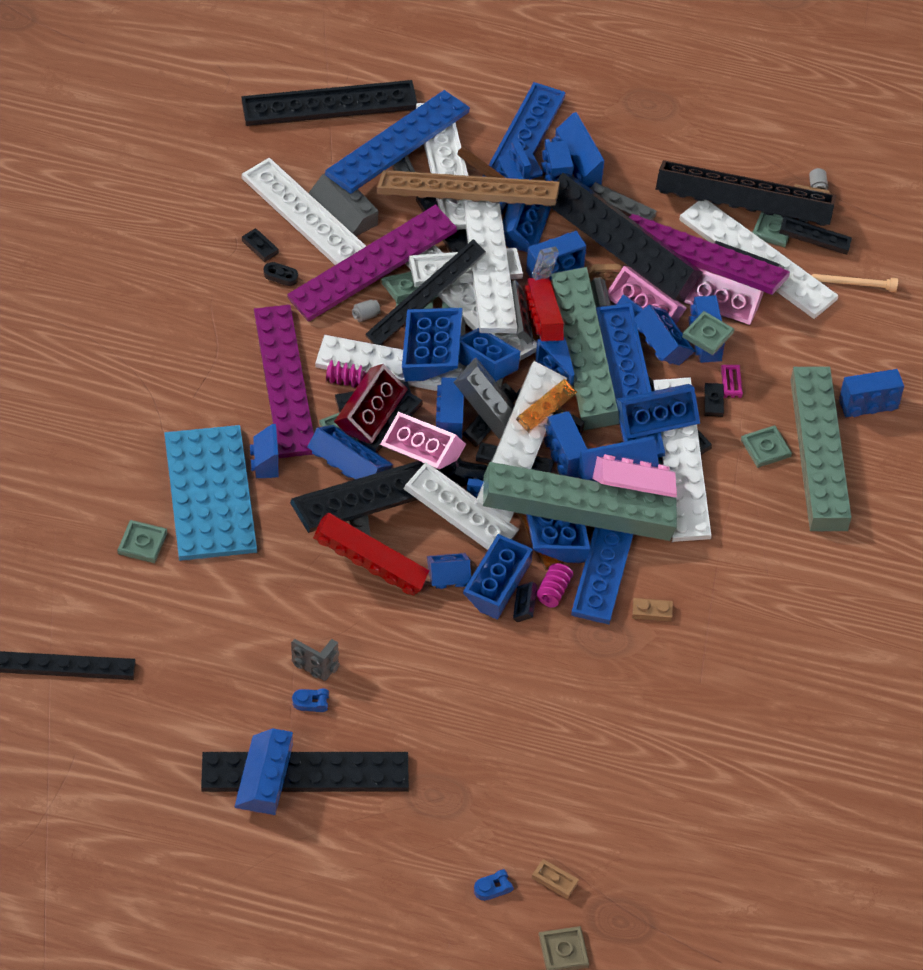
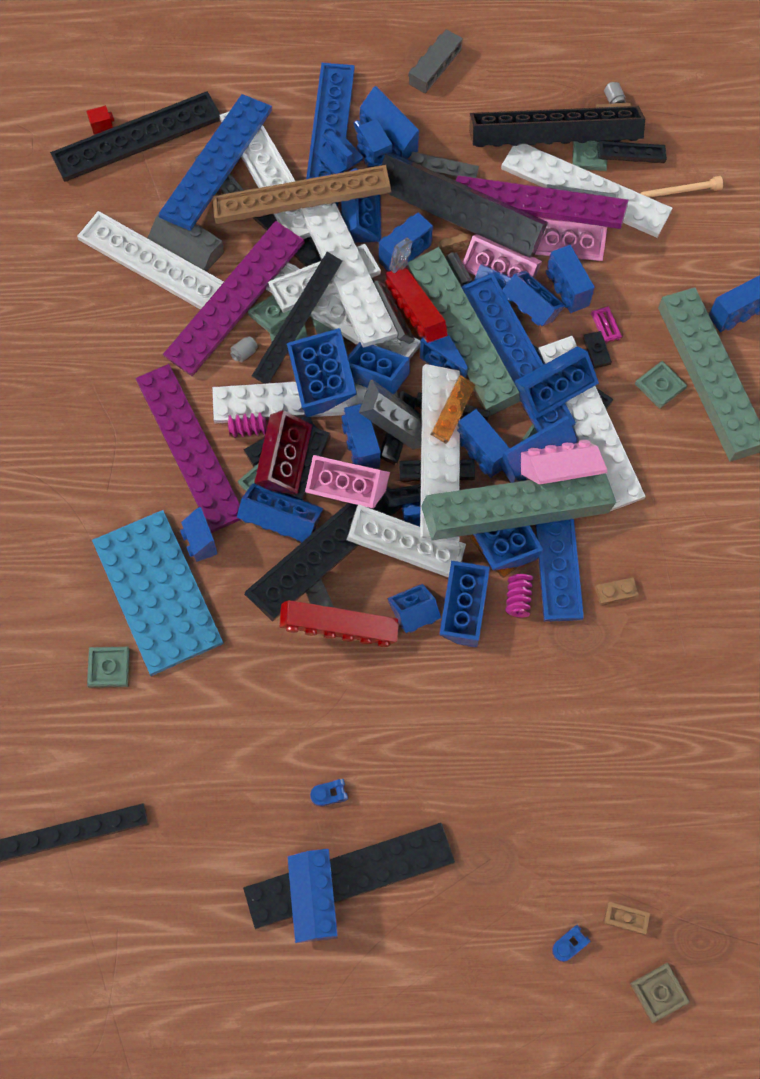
camera: 15 degrees left, 15 degrees up
black plate [242,228,279,262] -> none
black plate [263,262,298,286] -> none
dark grey bracket [291,639,340,681] -> none
reddish brown axle [457,147,506,178] -> none
black plate [513,581,537,623] -> none
sand green tile [682,311,734,355] -> none
none -> red brick [86,105,114,135]
none -> dark grey brick [408,29,463,94]

